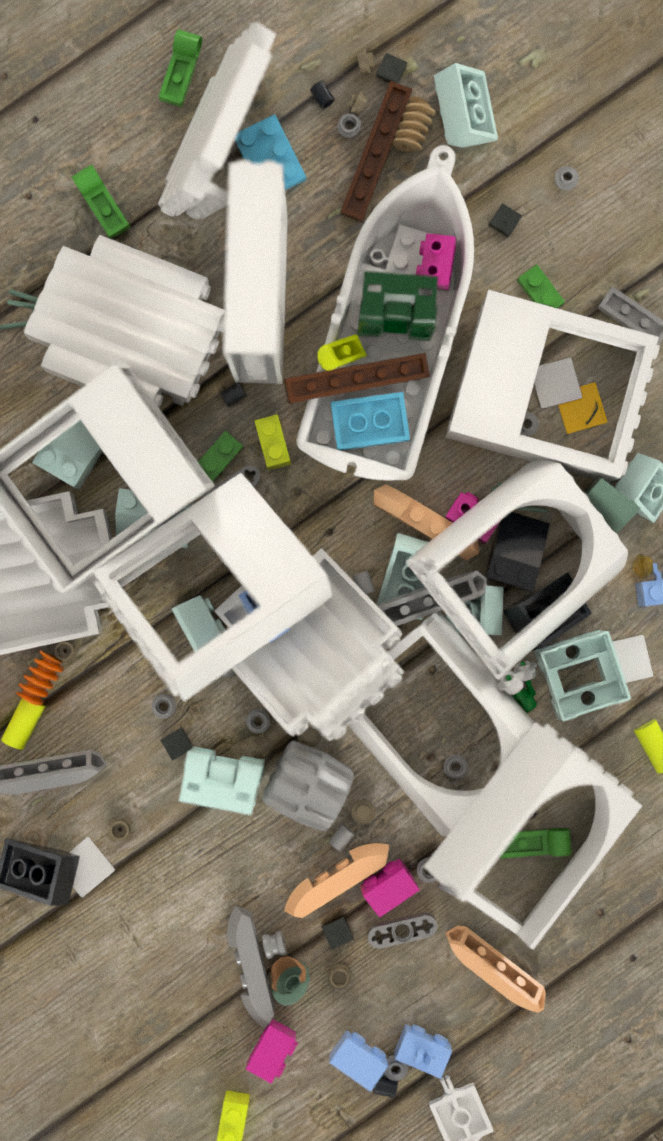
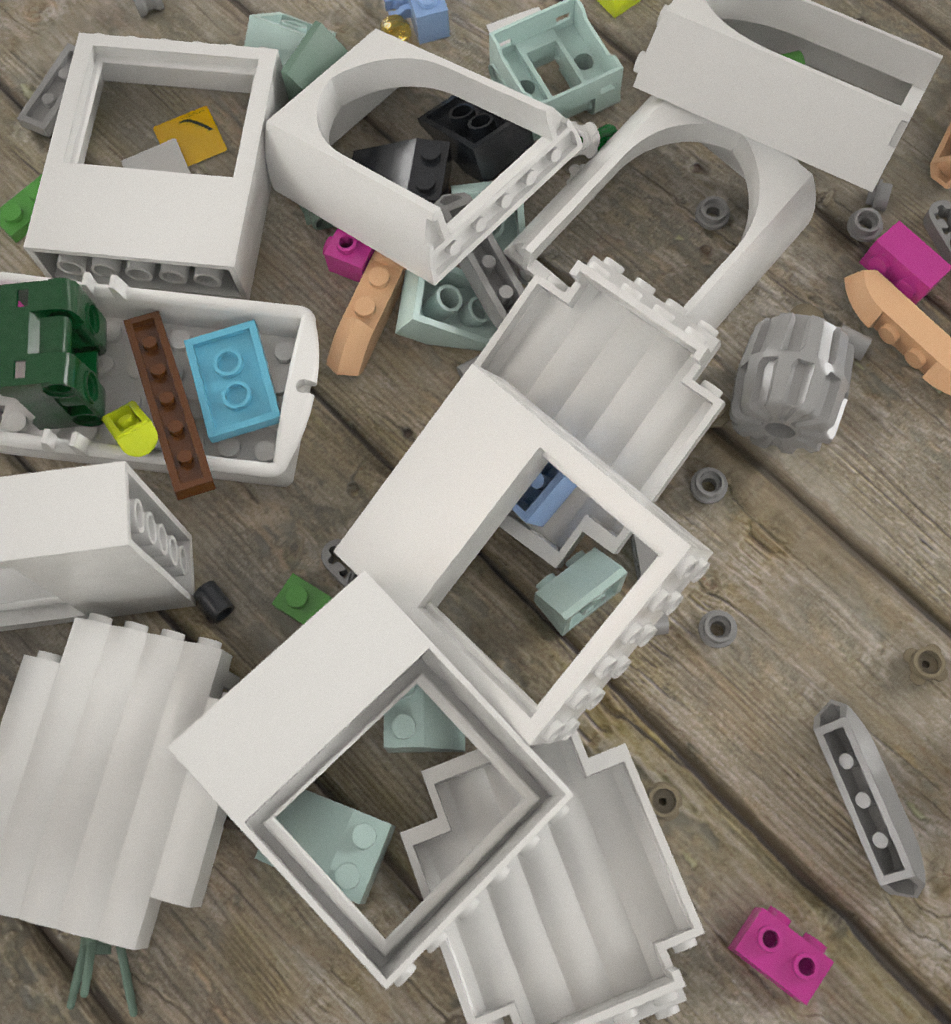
camera: 90 degrees left, 15 degrees down
neon yellow brick [1,698,46,750] -> none
orange piece [15,650,64,706] -> none
pearl dark grey tile [160,727,193,761] -> none
light aqua piece [179,746,265,815] -> none
neon yellow brick [255,414,291,471] -> none

